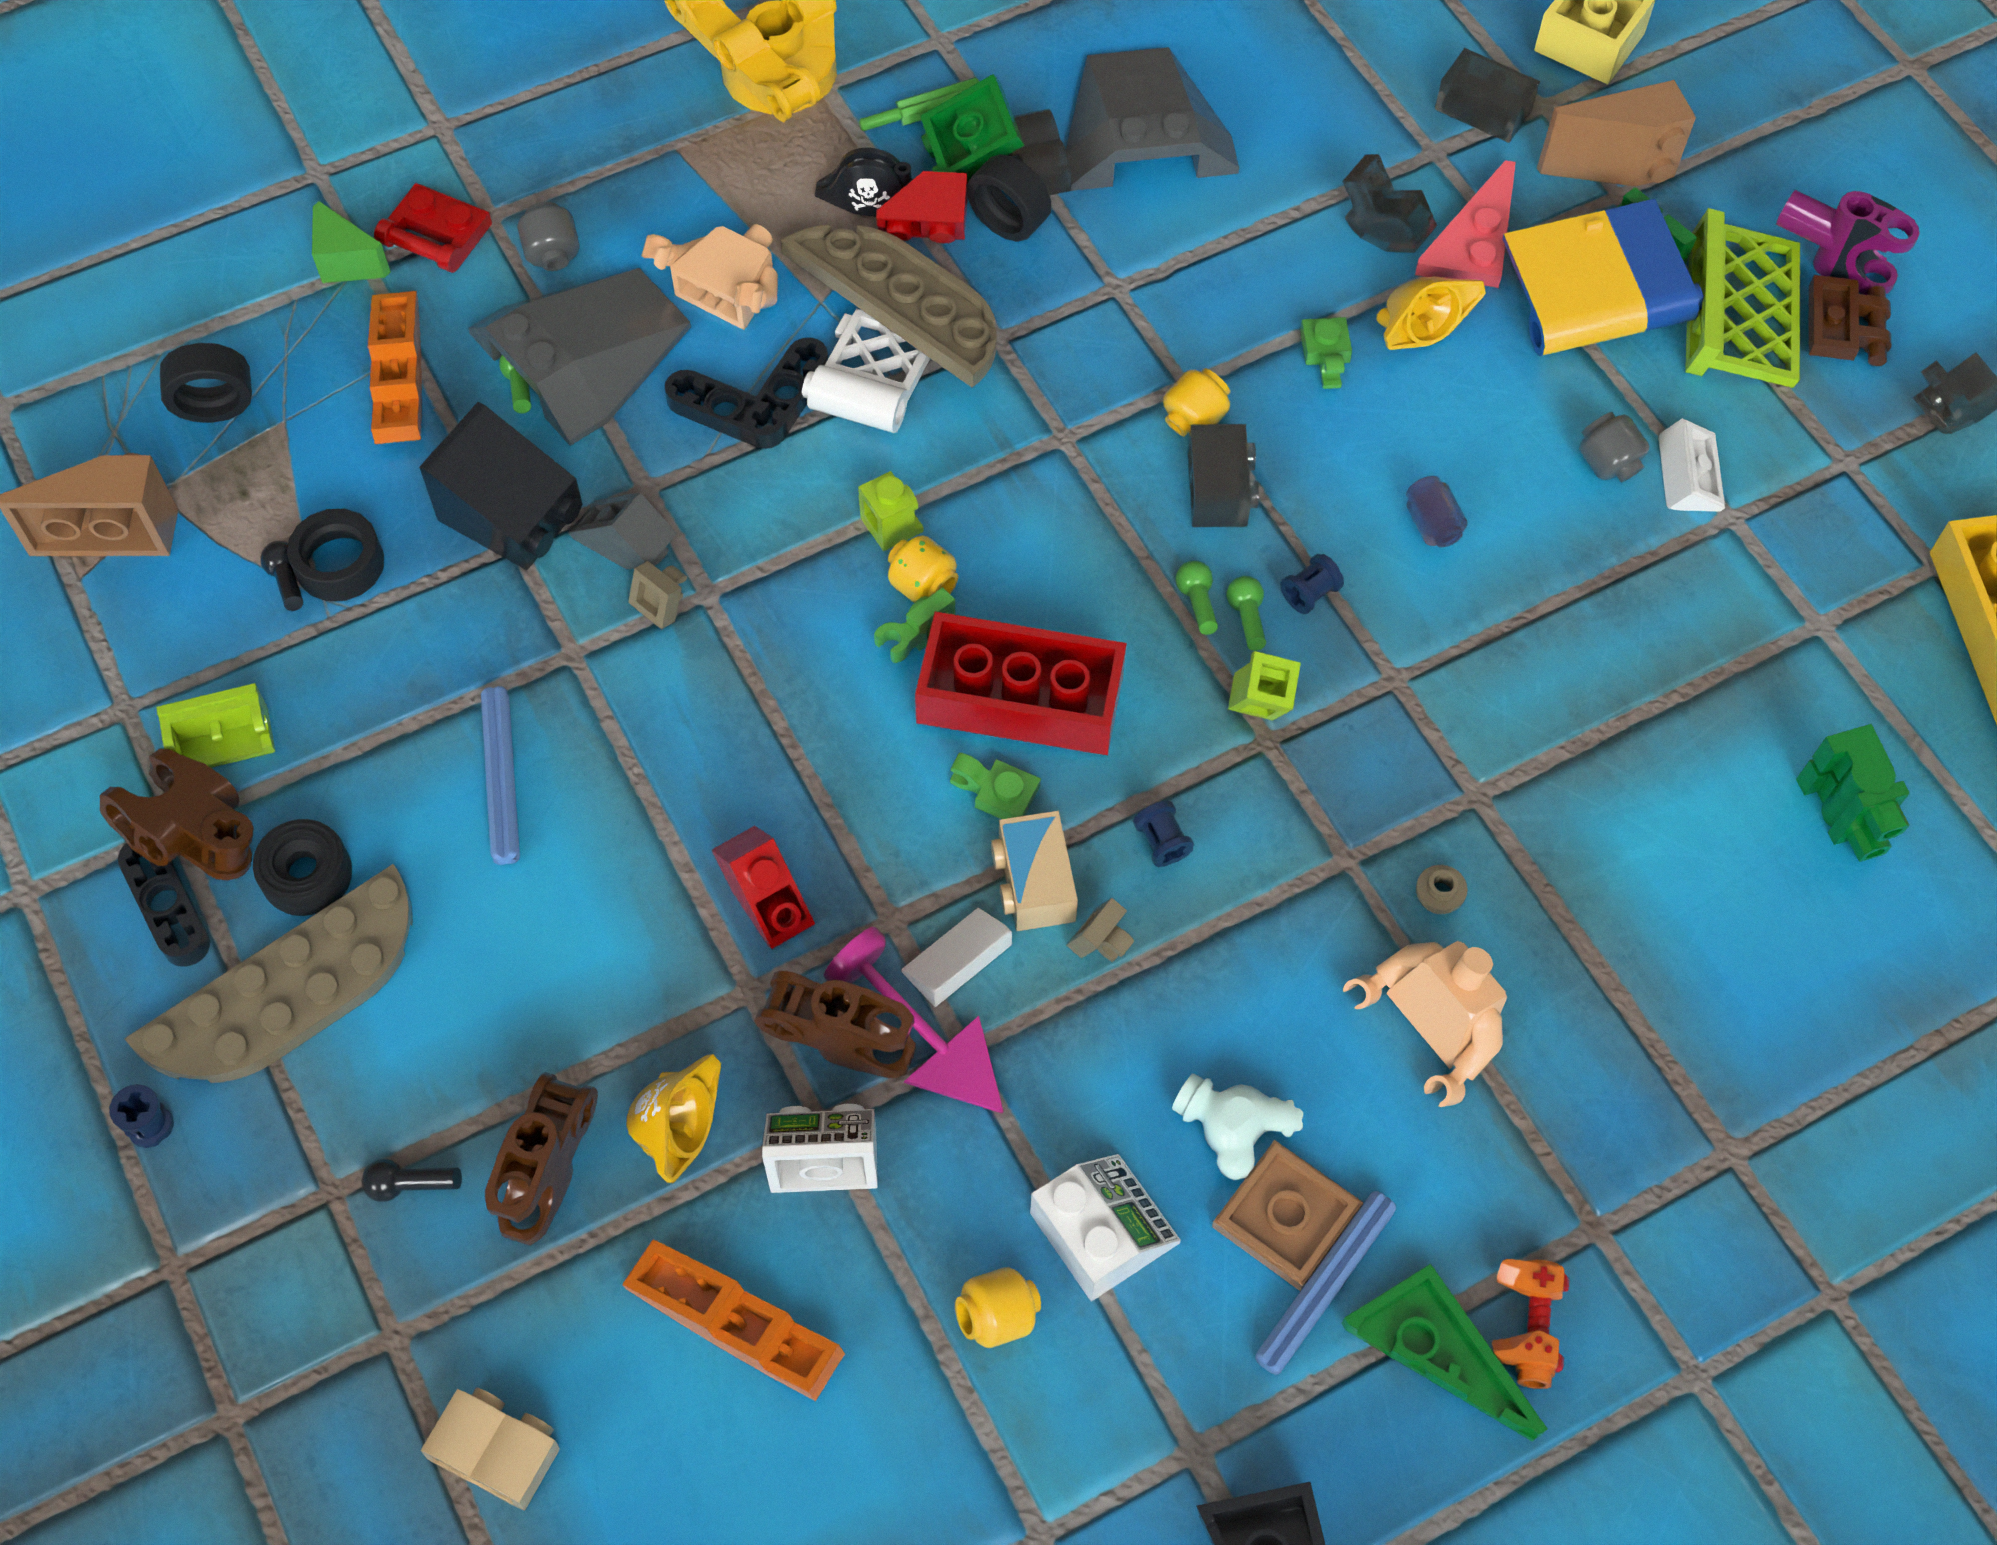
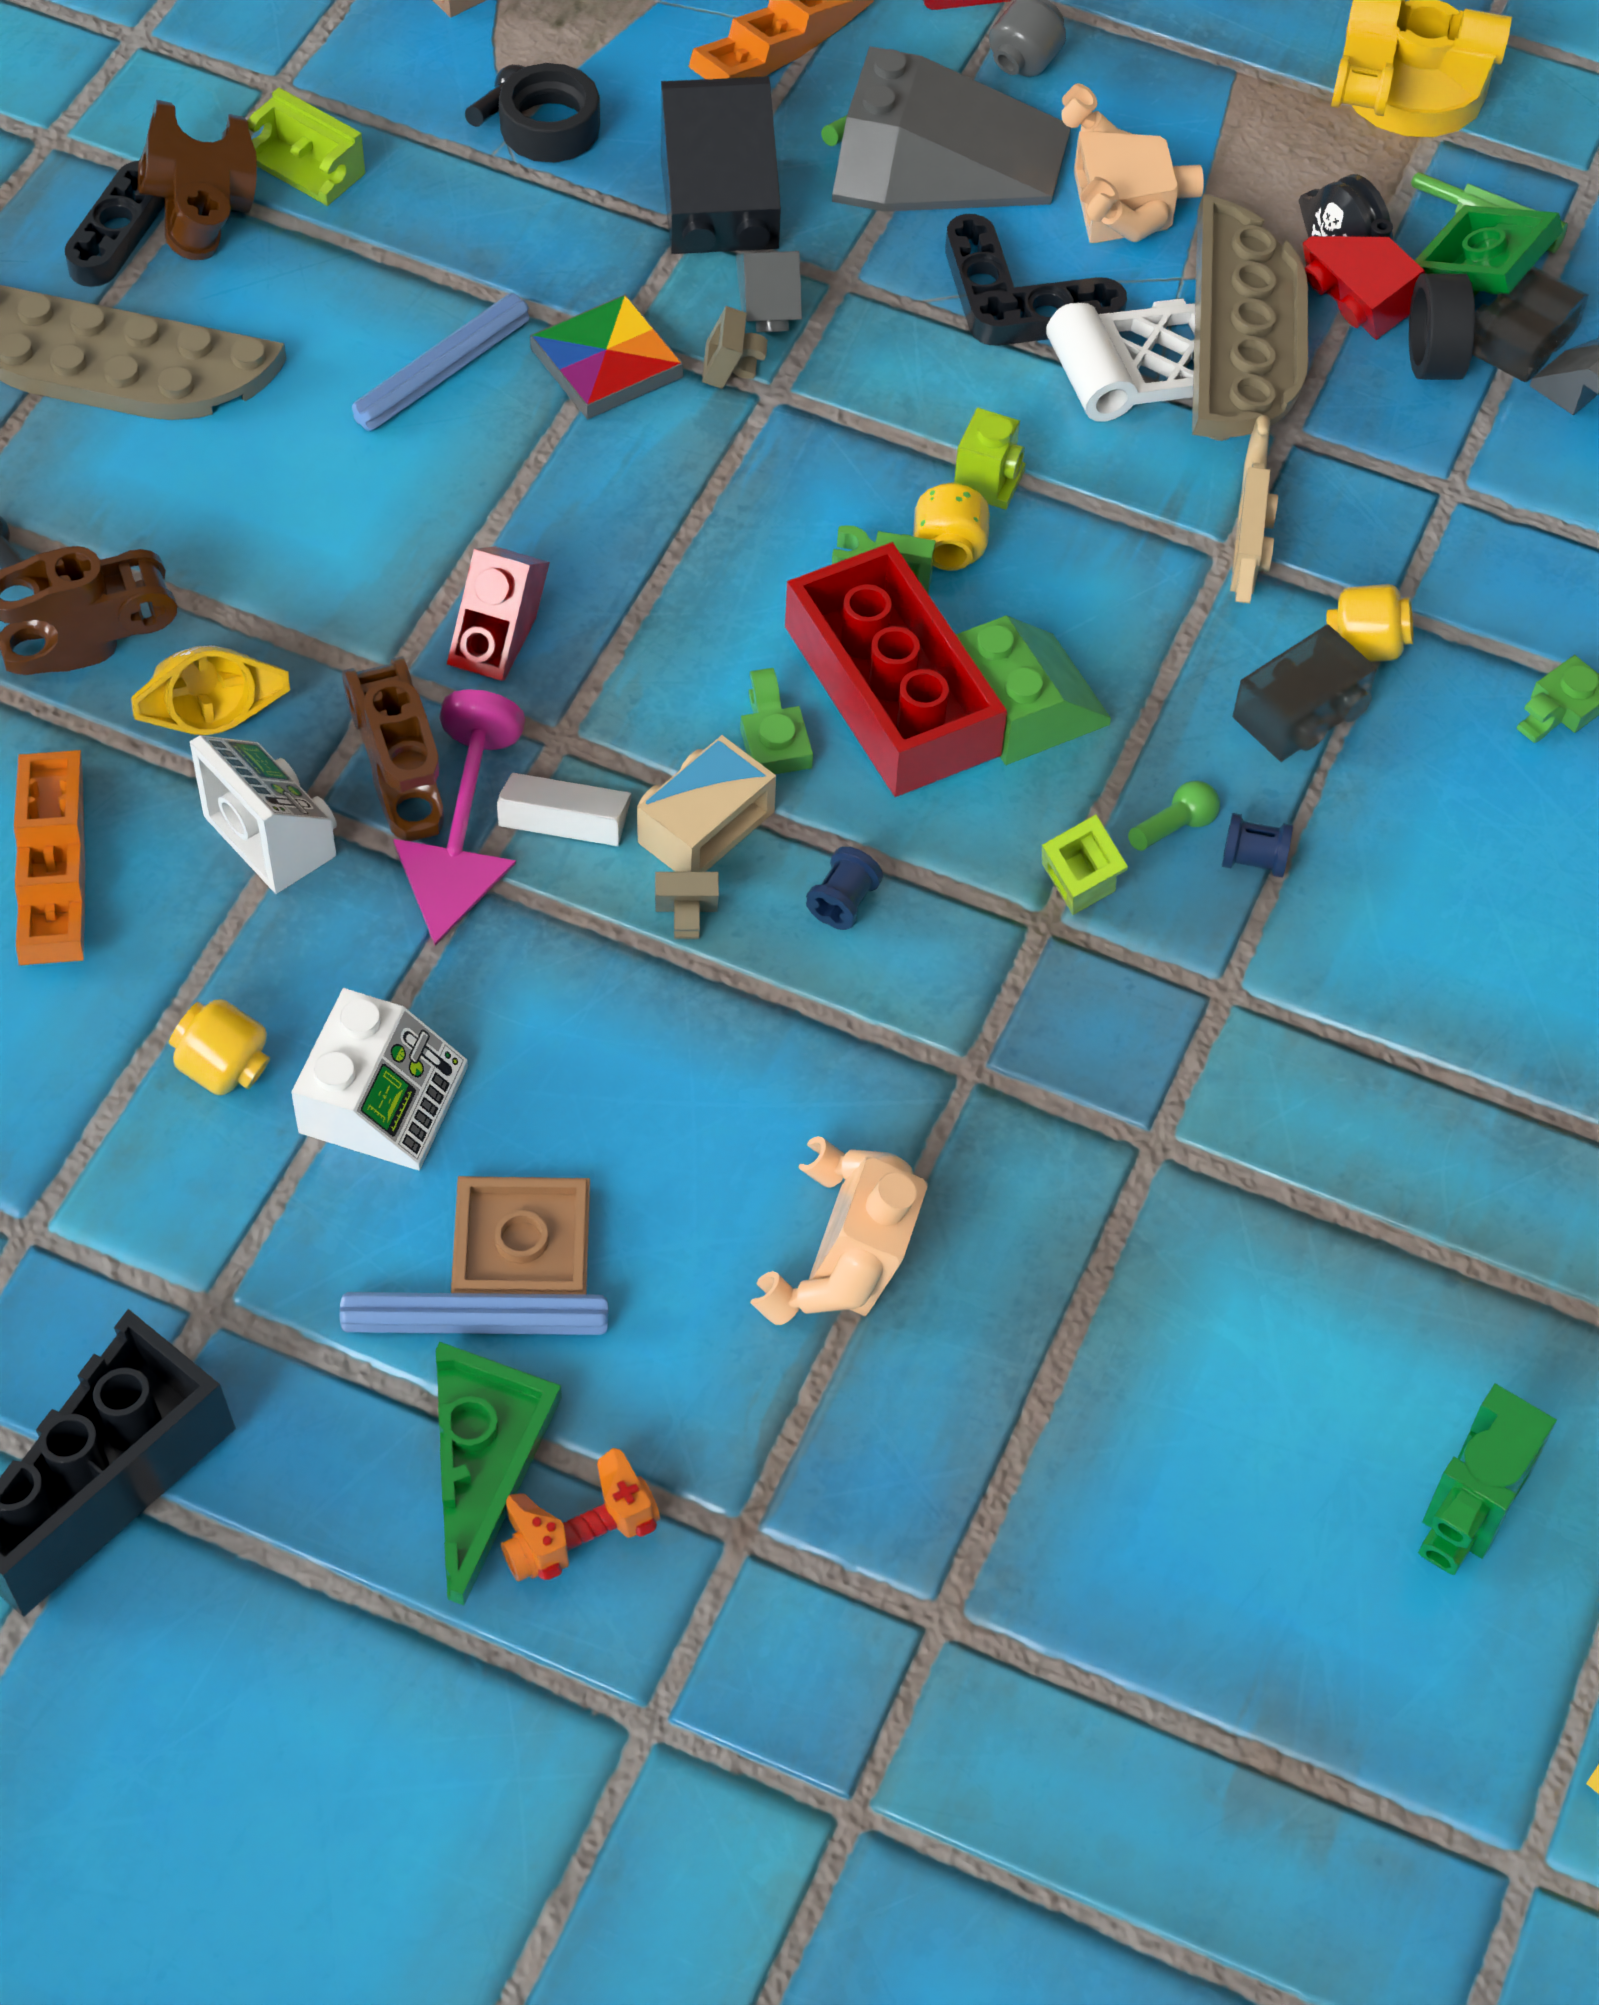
camera: 50 degrees right, 5 degrees down
black tyre [253,819,352,916] -> none
light aqua animal [1172,1073,1304,1180] -> none
bright green bar [1175,560,1218,635] -> none
clear purple brick [1406,476,1468,547] -> none
dark tan plate [1416,865,1468,914] -> none
none -> tile [530,294,683,420]
none -> bright green slope [955,615,1111,766]
none -> tan plate [1230,415,1278,604]

